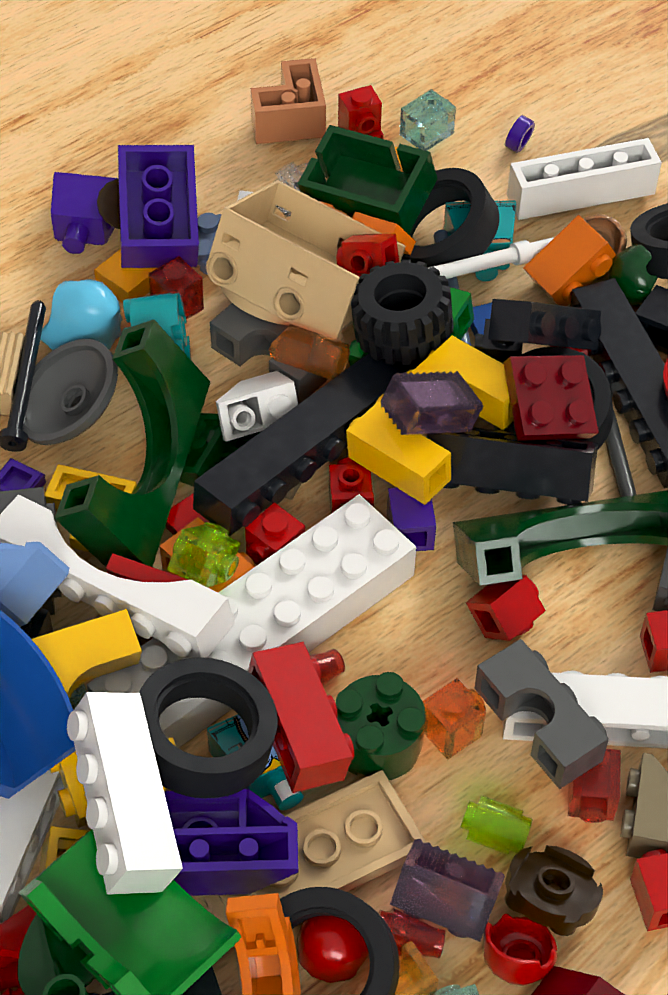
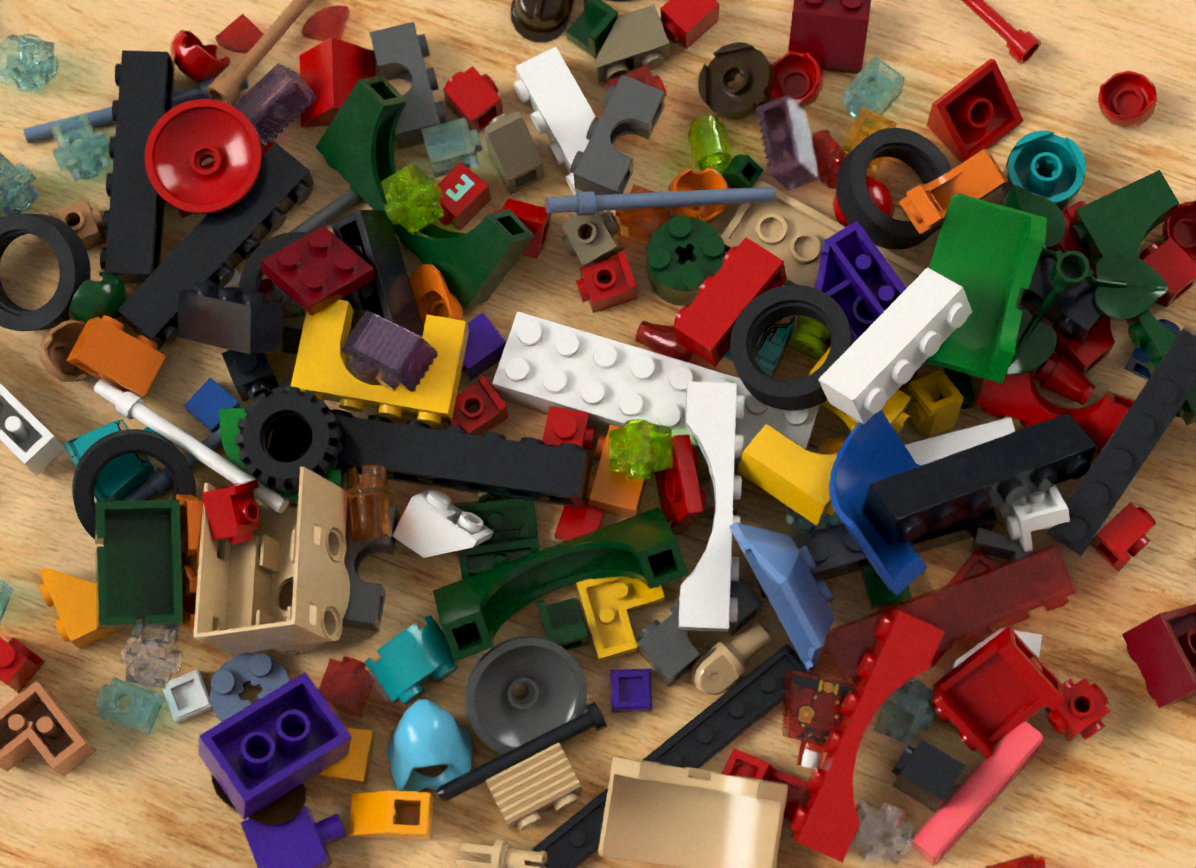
camera: 115 degrees left, 20 degrees up
none -> clear light blue brick [95,677,164,737]
none -> light orange slope [348,790,434,841]
none -> clear neon green brick [381,162,444,234]
none -> orange cap [409,264,463,328]
none -> clear light blue brick [421,117,483,178]
none -> red brick [429,161,491,231]
none -> dark tan slope [484,110,544,195]
none -> dark green panel [536,598,590,651]
none -> sand blue bar [545,187,775,216]
none -> dark tan brick [562,210,625,266]
none -> red brick [575,251,637,313]
none -> orange hair [668,168,730,224]
none -> dark green piece [722,155,764,189]

